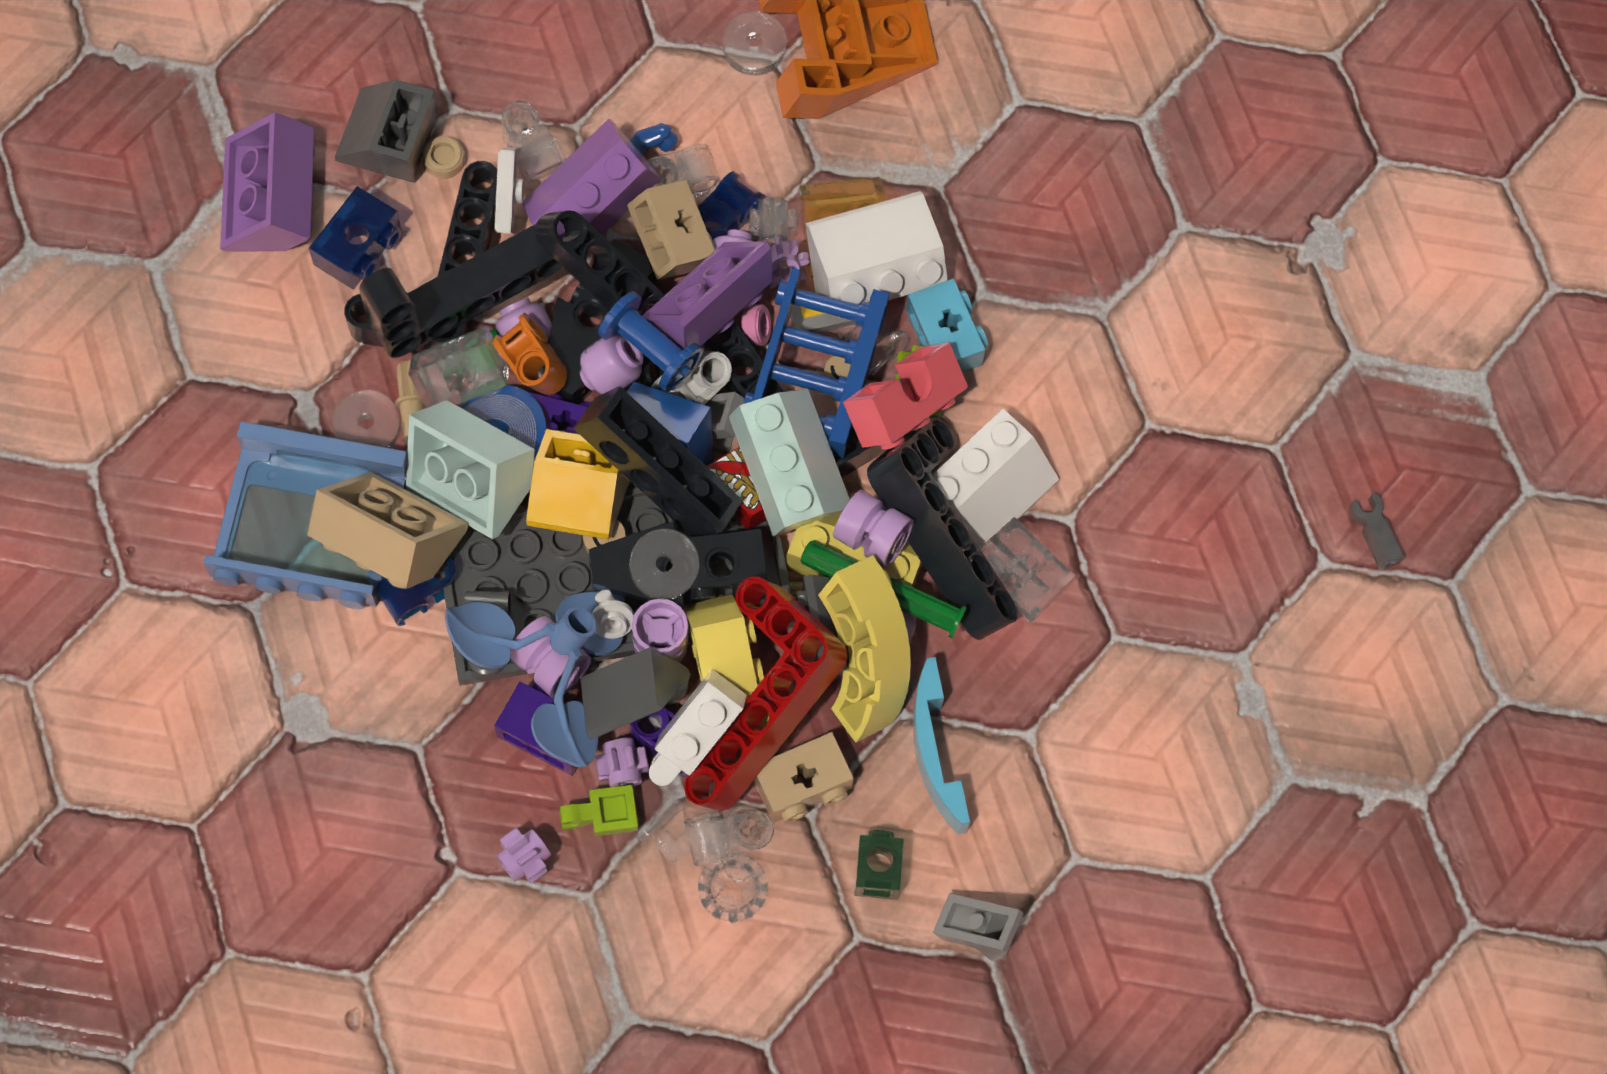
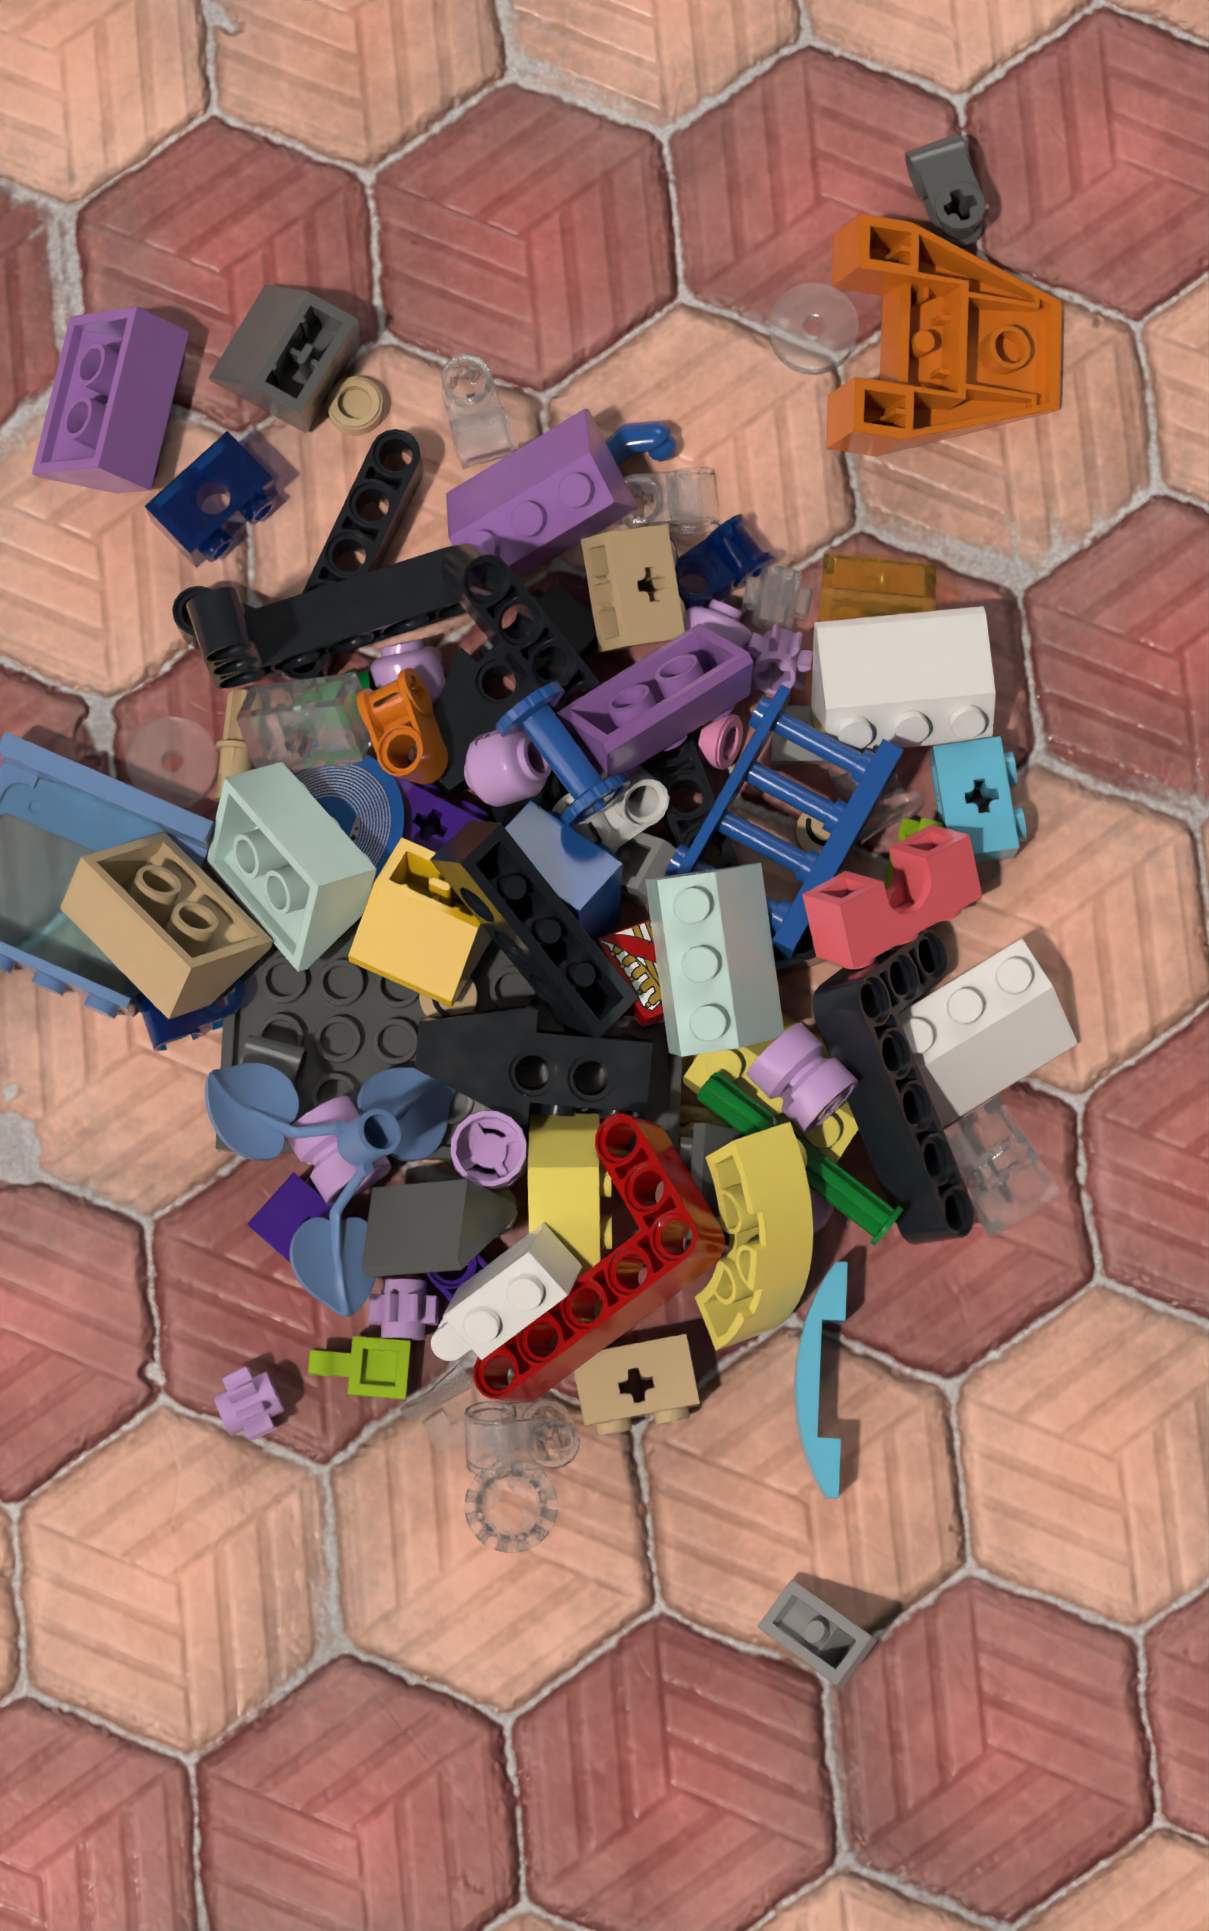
camera: 20 degrees right, 10 degrees up
white plate [495,147,524,233] -> none
white plate [592,590,634,639] -> none
clear piece [629,529,699,600] -> none
clear green brick [854,830,904,900] -> none

